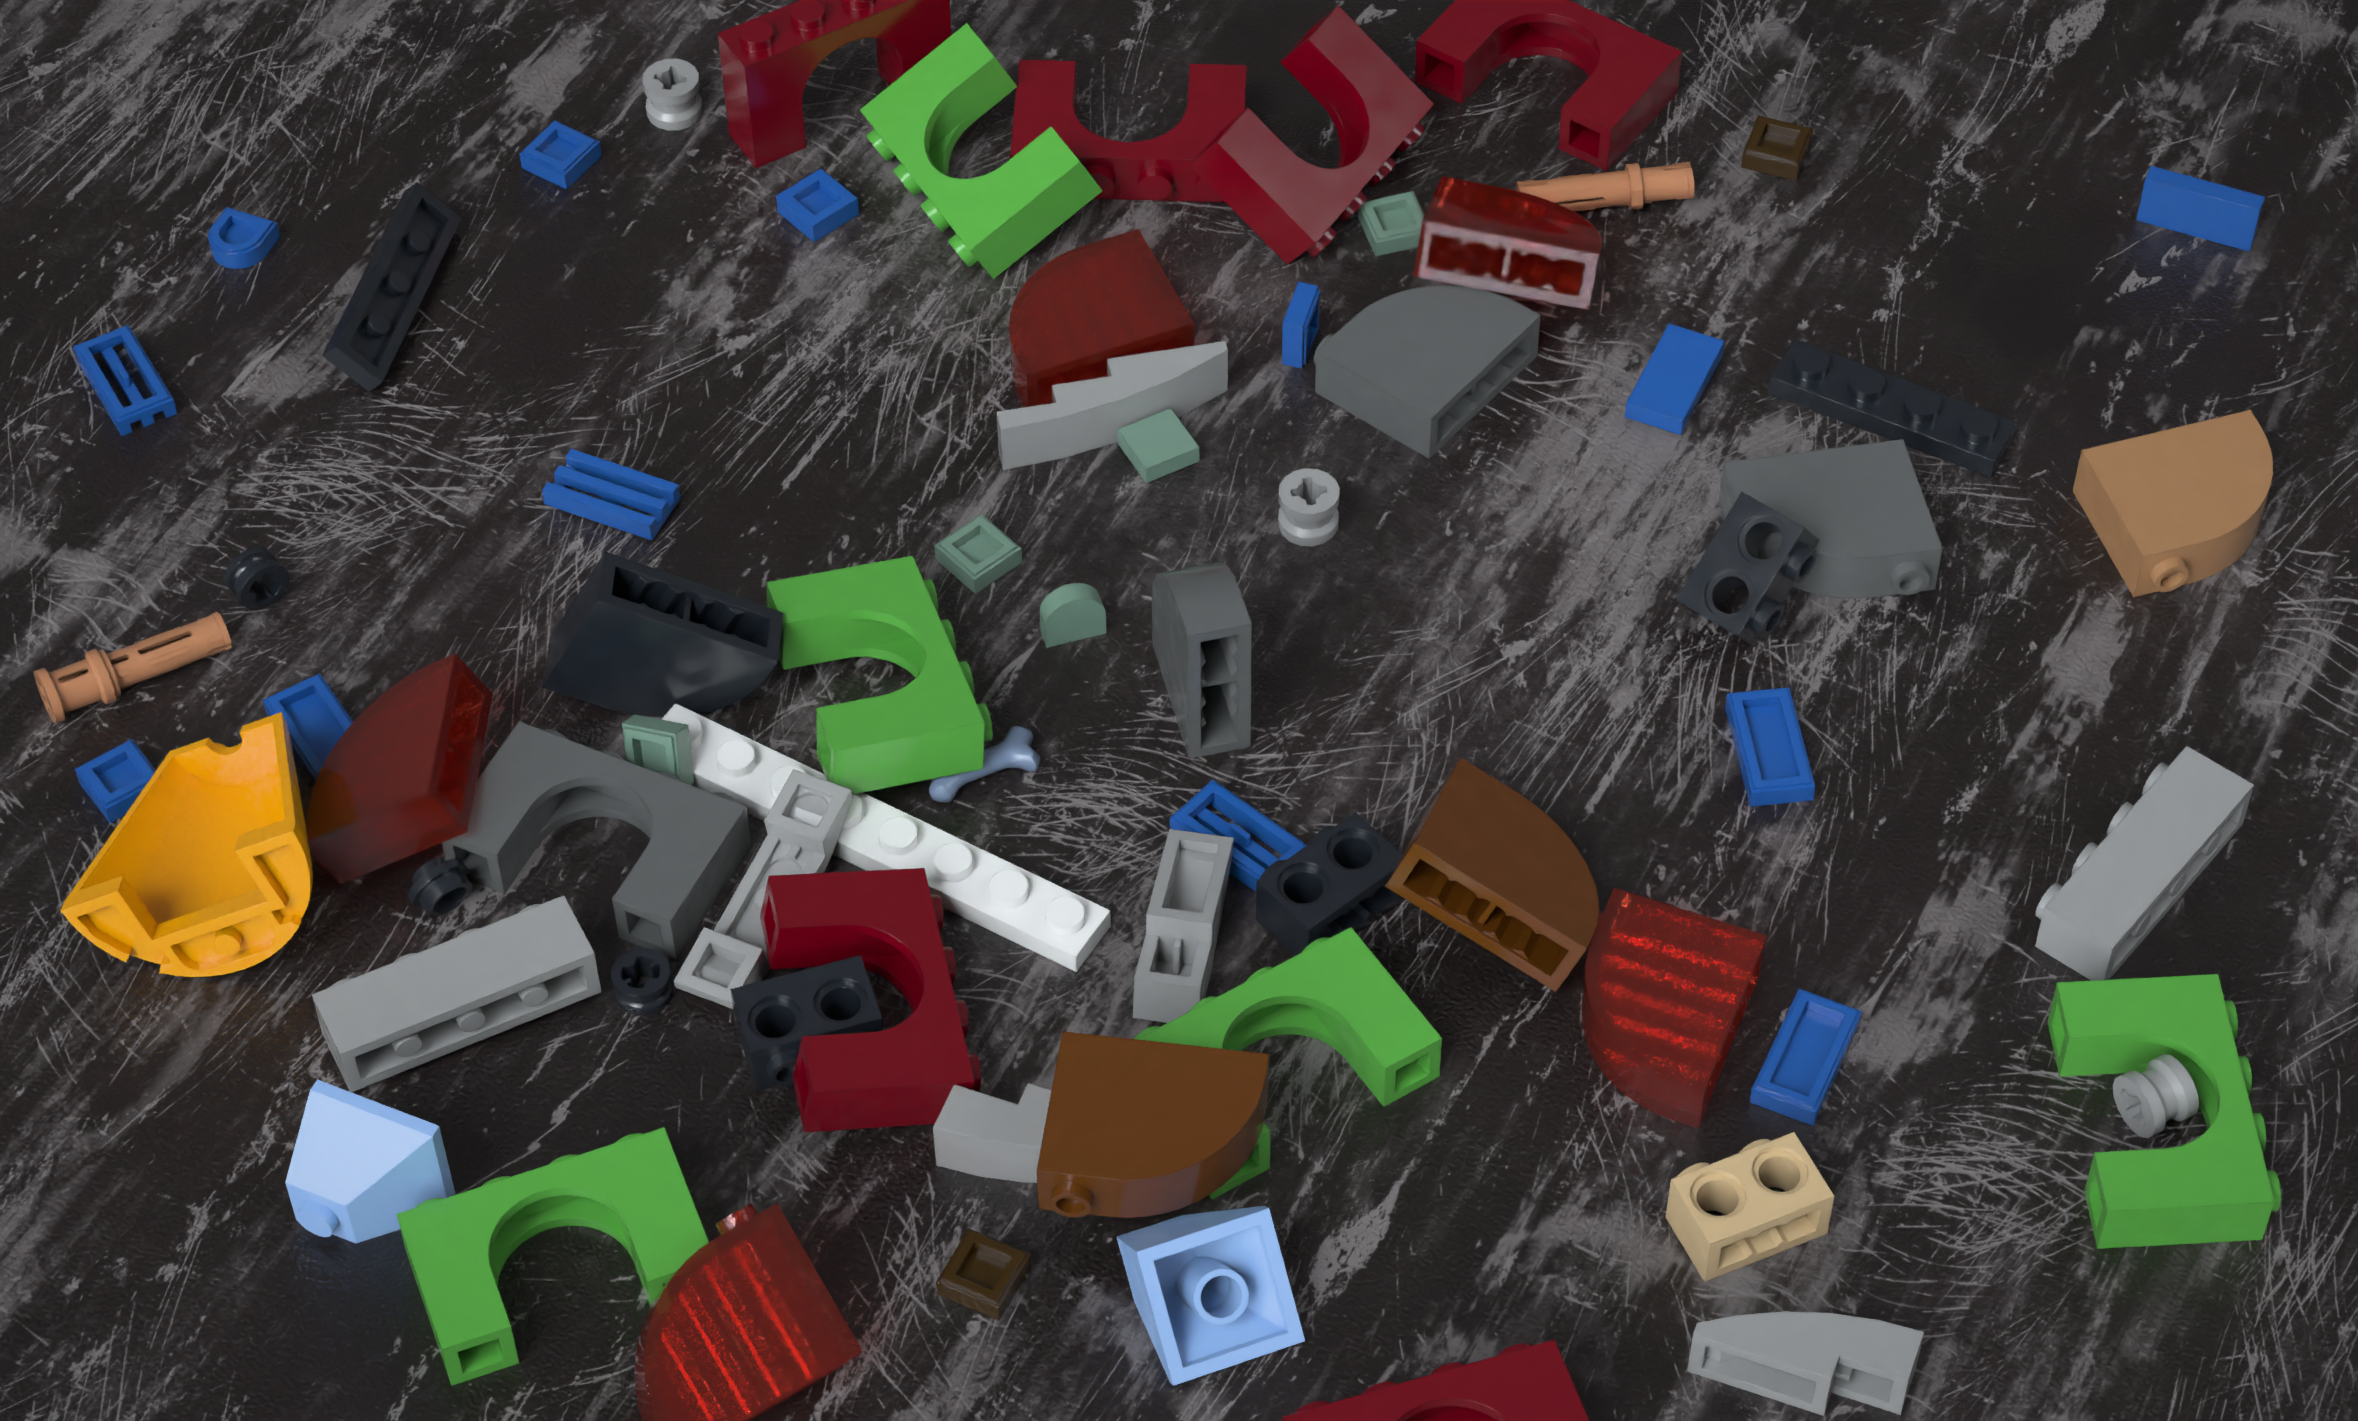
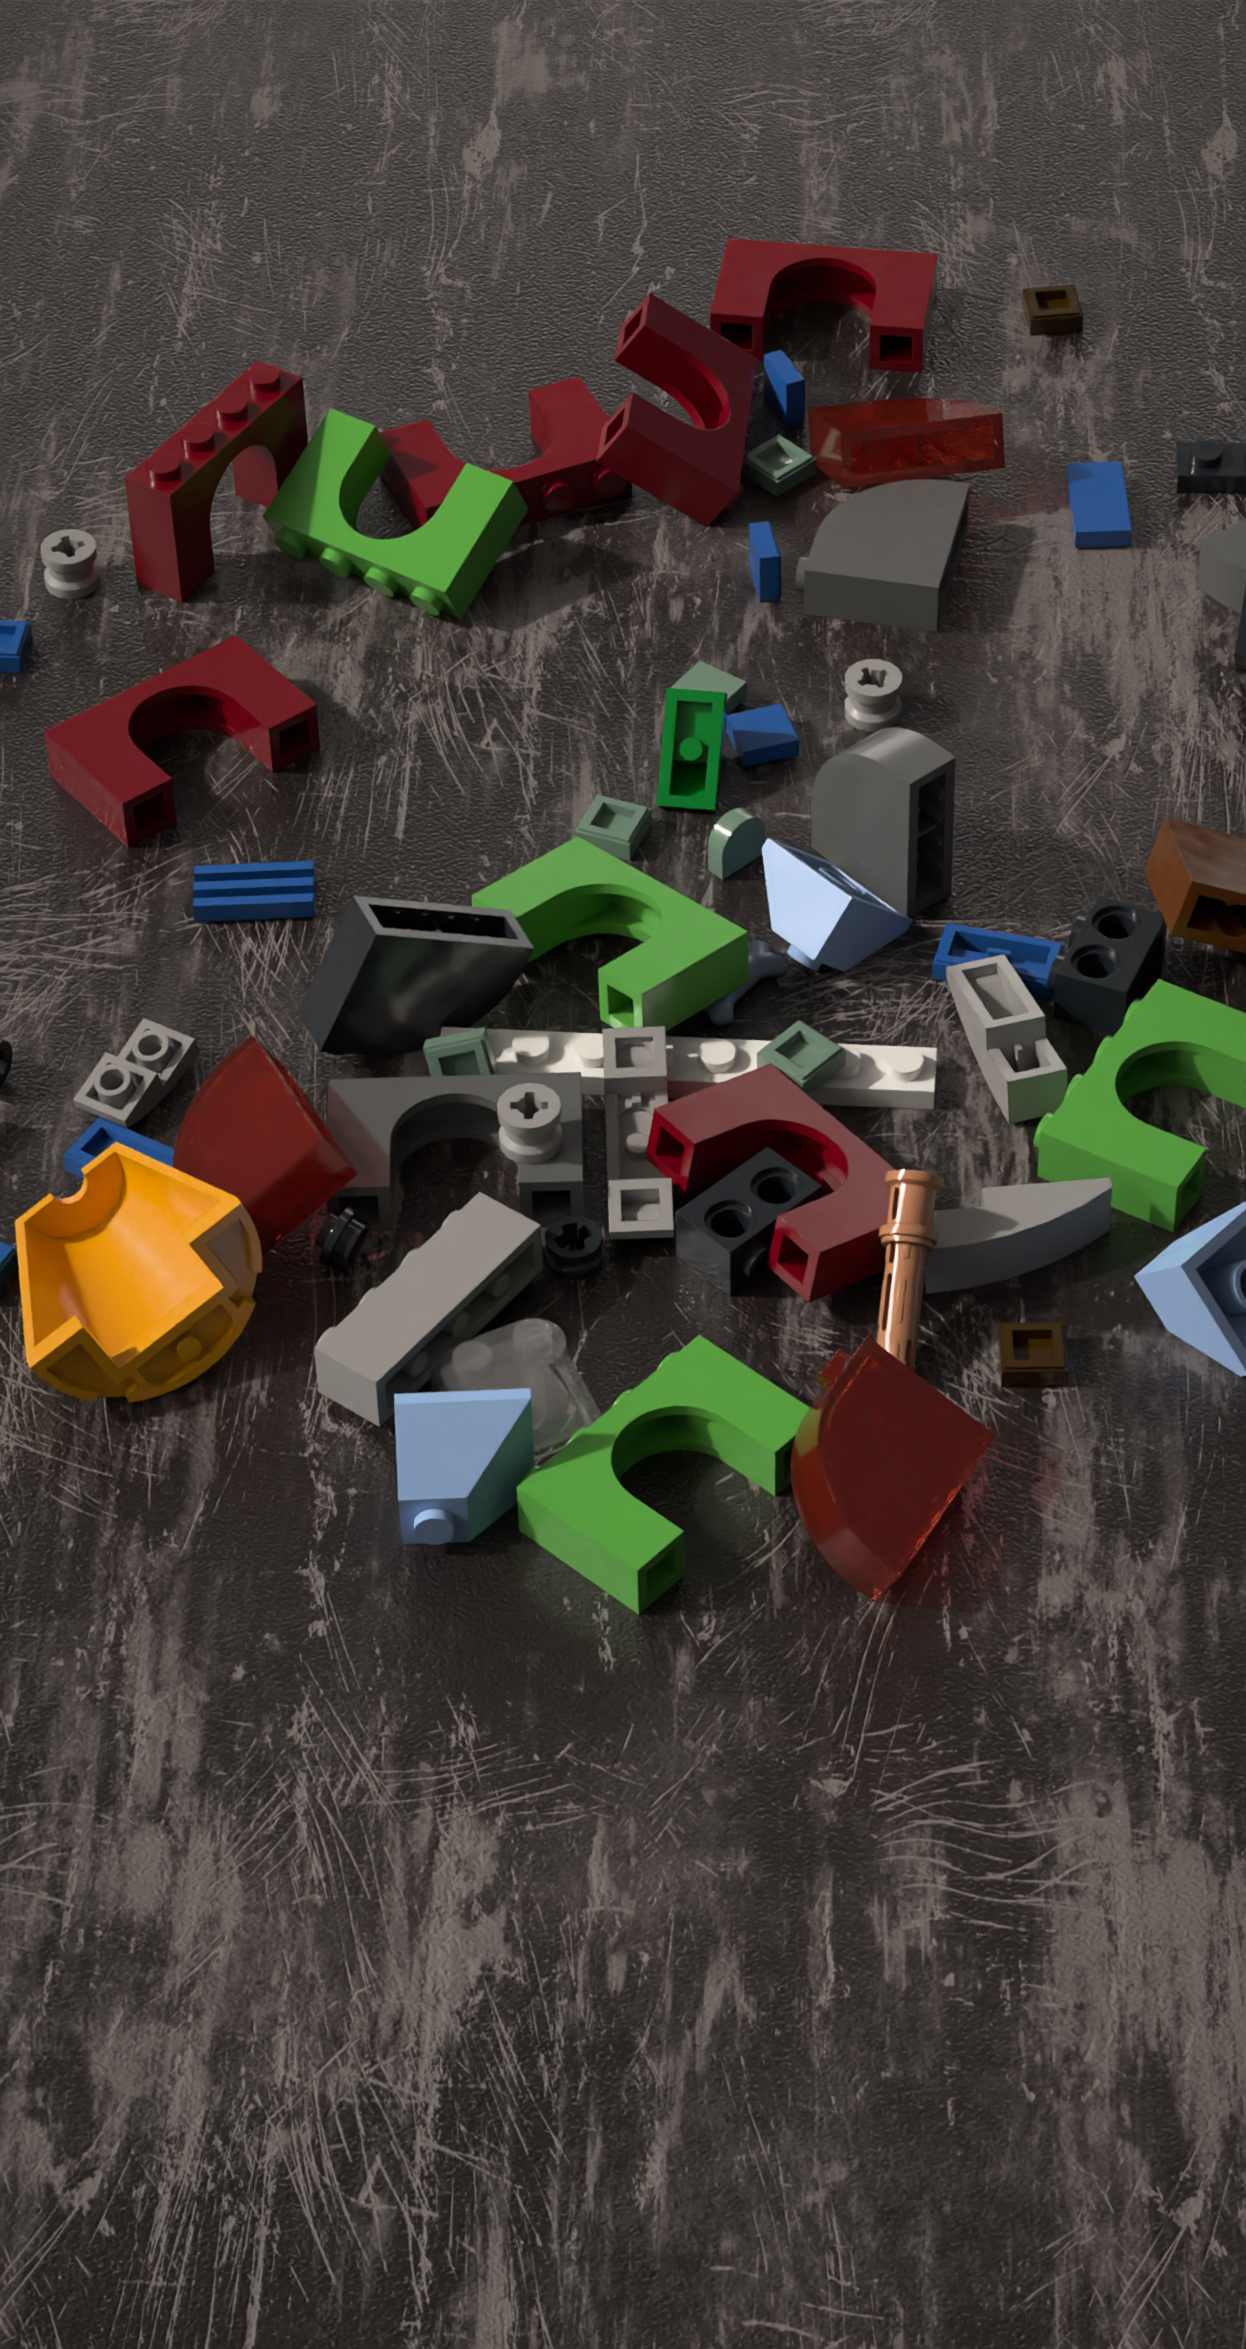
camera: 25 degrees left, 5 degrees down
blue tile [776,168,859,242] -> none
light grey slope [996,341,1228,470] -> none
clear red brick [1009,229,1194,407] -> none
reddish brown brick [1036,1031,1269,1218] -> none
nougat pin [1516,161,1695,218] -> none
none -> dark red arch [44,635,320,848]
none -> light grey slope [73,1018,200,1128]
none -> clear slope [430,1318,602,1460]
none -> light grey wheel [497,1083,563,1165]
none -> green slope [657,688,727,811]
none -> blue tile [726,704,799,767]
none -> sand green tile [757,1020,846,1095]
none -> light blue slope [762,838,913,971]
none -> blue tile [764,350,805,428]
none -> nougat pin [872,1169,944,1374]

